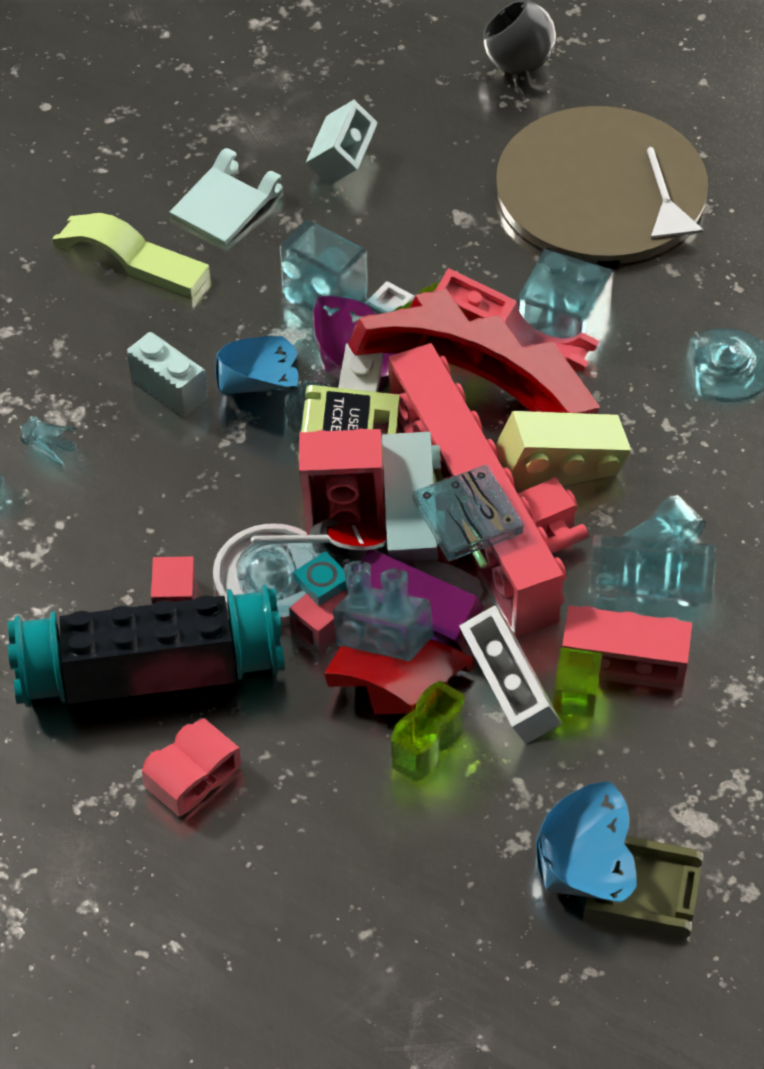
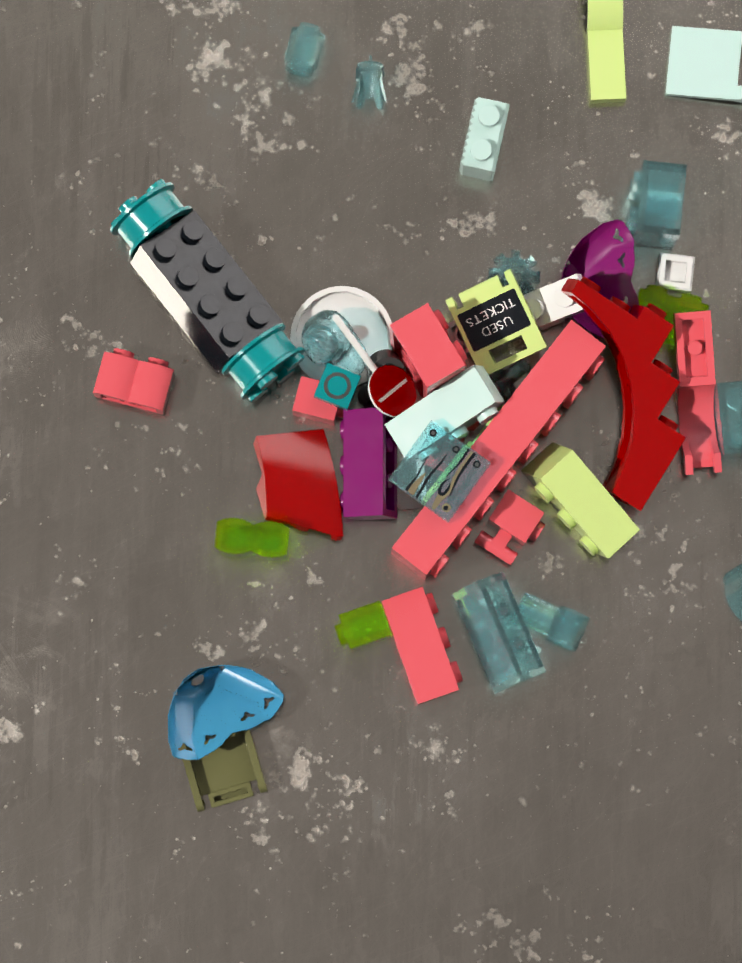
camera: 60 degrees right, 30 degrees up
coral brick [151,556,196,604] -> none
dark azure piece [215,336,298,396] -> none
clear light blue brick [333,561,434,661] -> none
white brick [459,605,562,744] -> none

